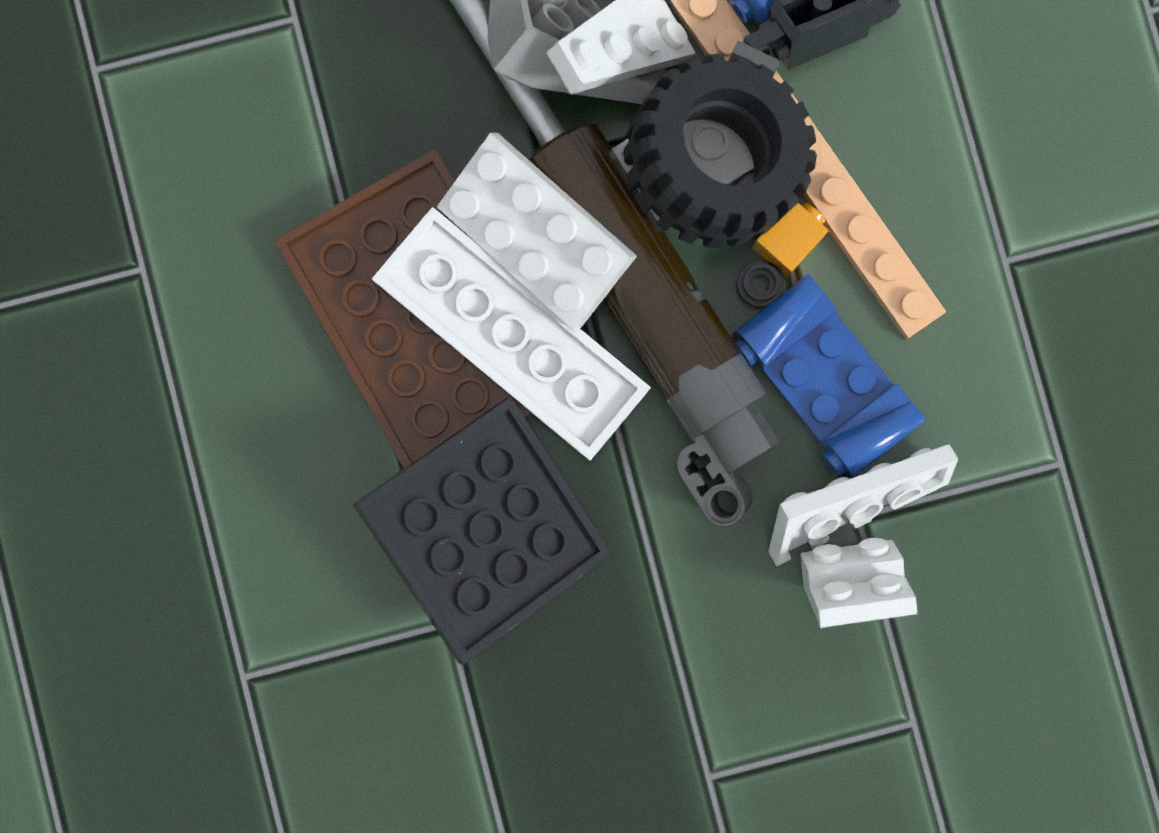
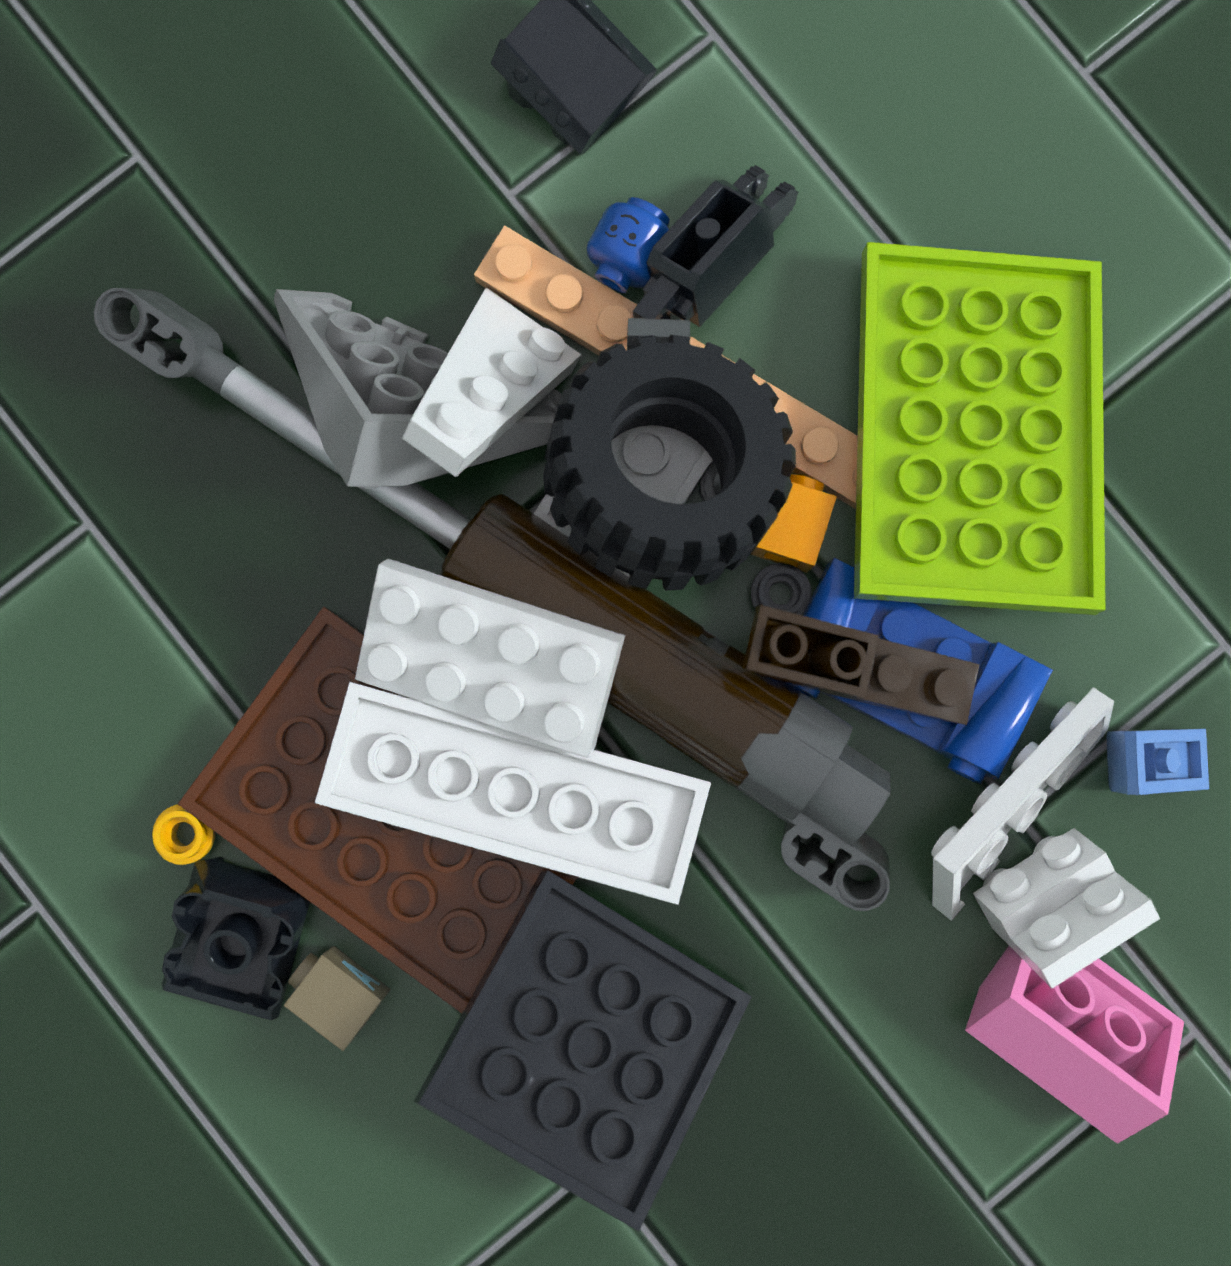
camera: 25 degrees left, 0 degrees up
none -> yellow plate [152,804,215,865]
none -> black slope [162,856,310,1020]
none -> dark tan brick [284,946,391,1051]
none -> dark brown slope [742,605,980,725]
none -> lime plate [854,242,1106,615]
none -> bright pink slope [965,946,1184,1144]
none -> medium blue slope [1106,729,1209,795]

